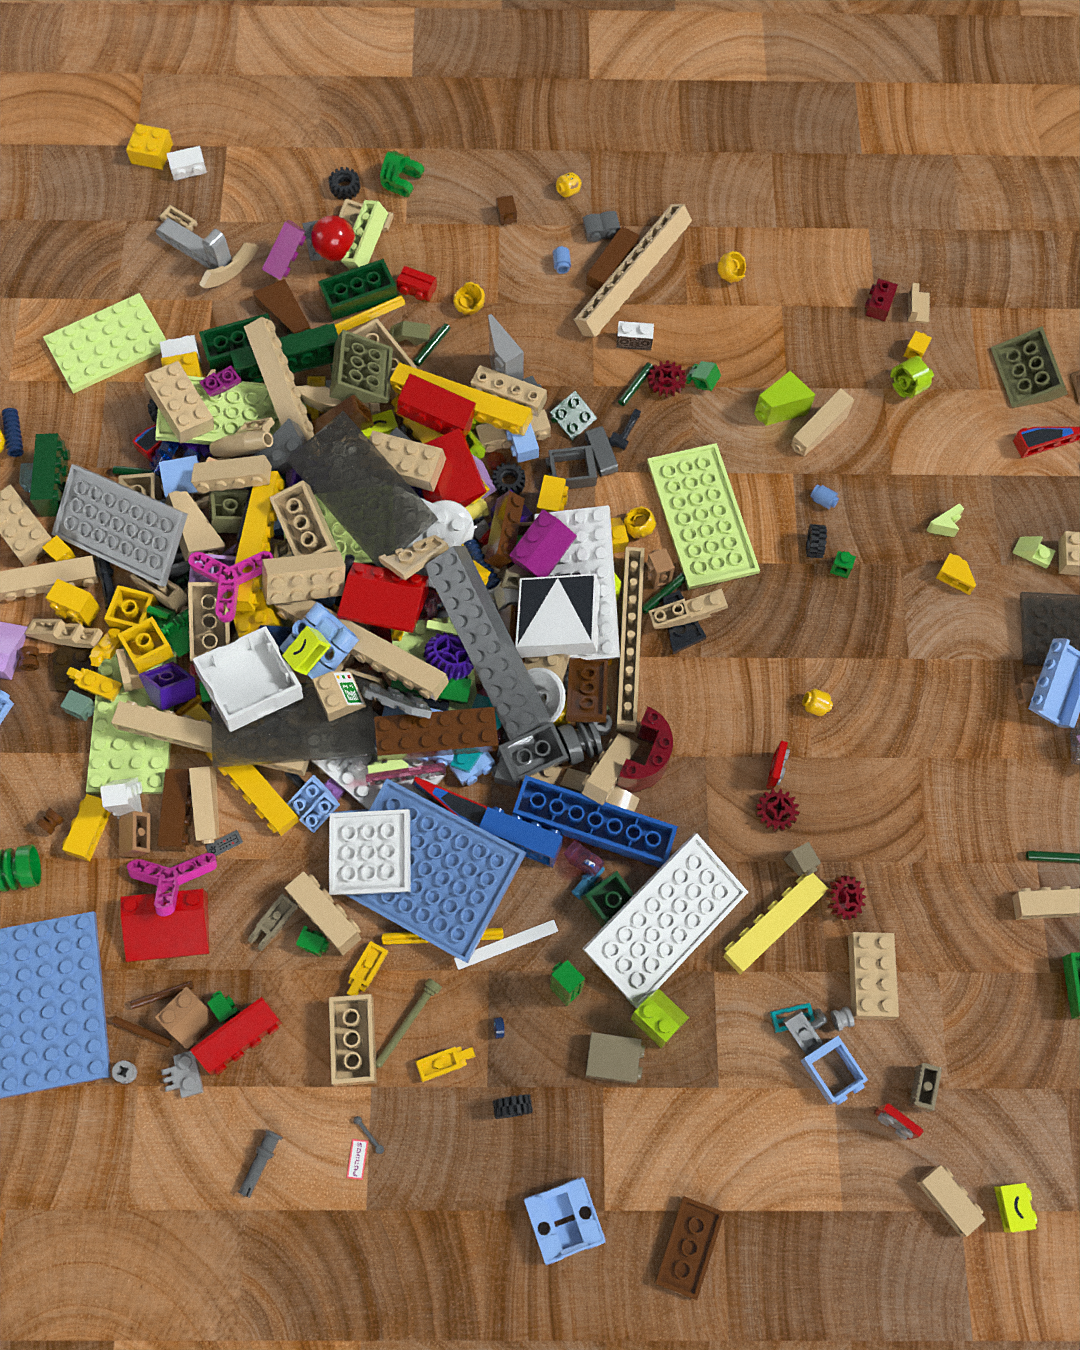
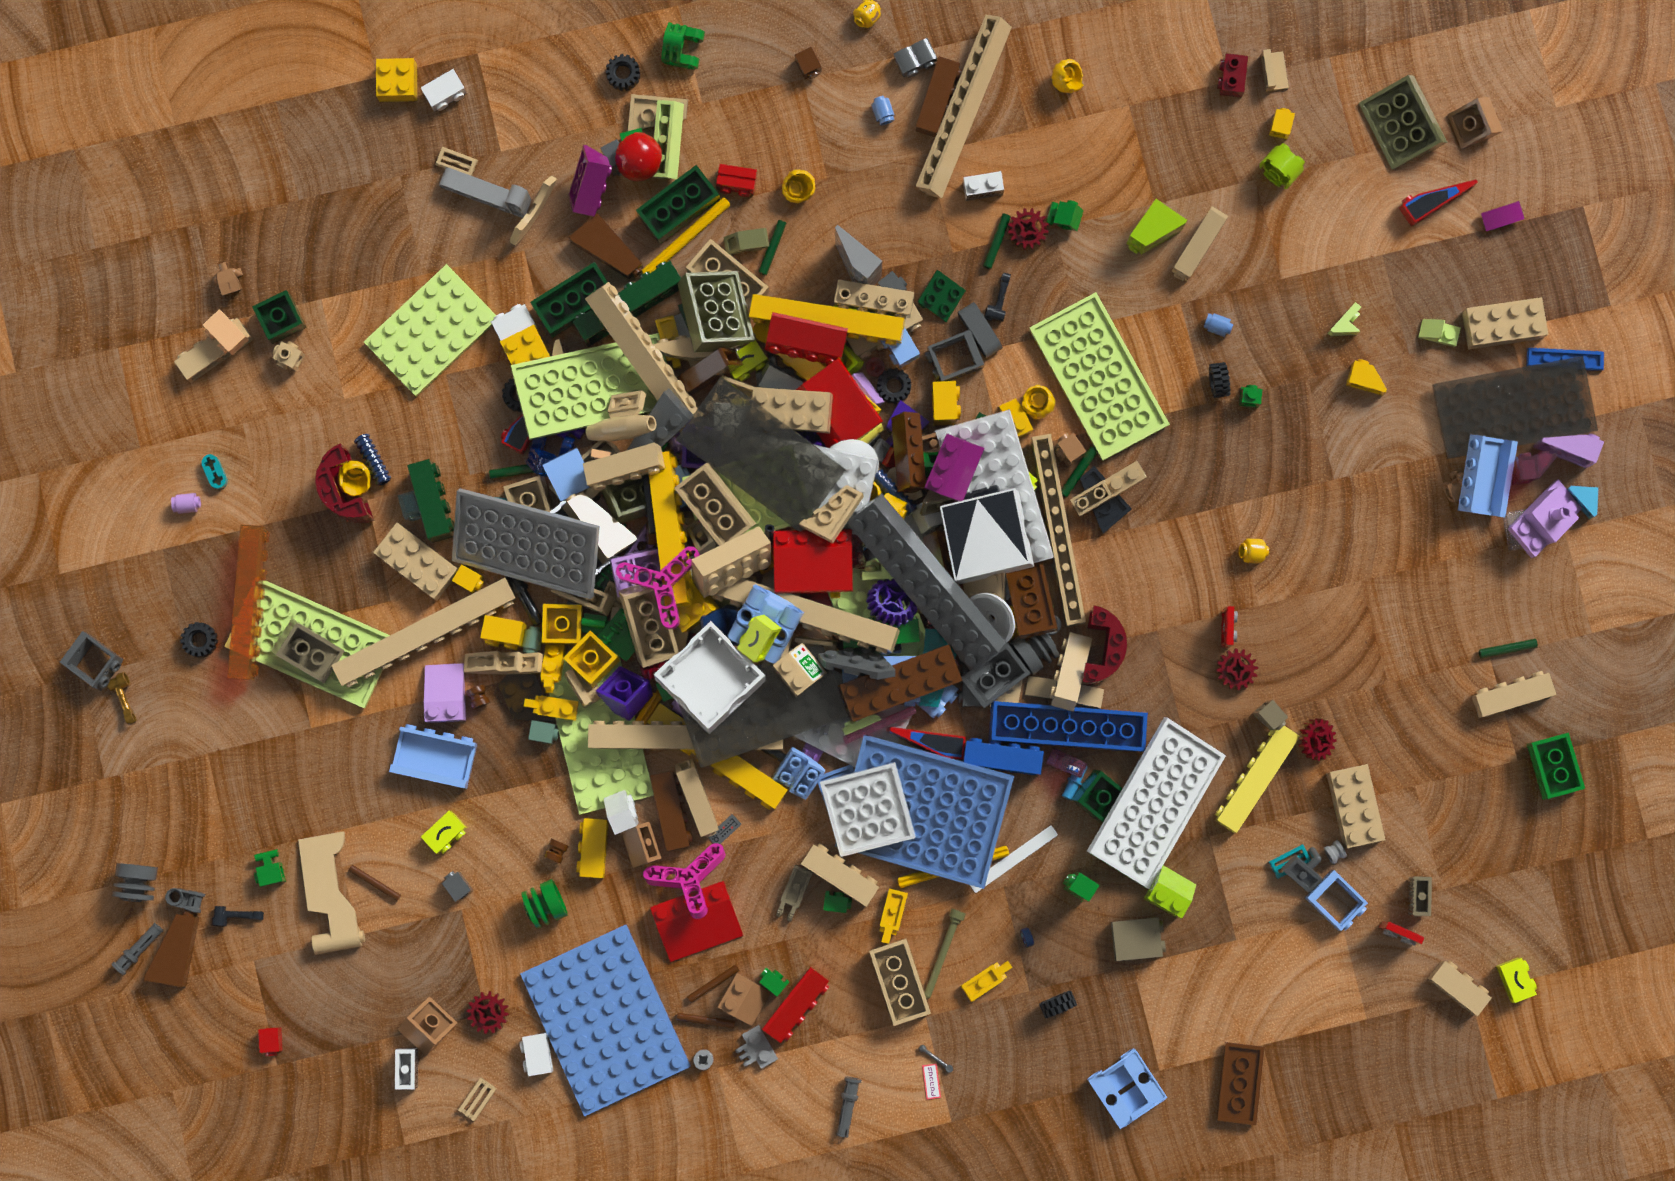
camera: 10 degrees left, 15 degrees up
tan brick [144,361,214,444] -> none
magenta slope [199,365,242,397] -> none
none -> sand green brick [522,626,542,653]

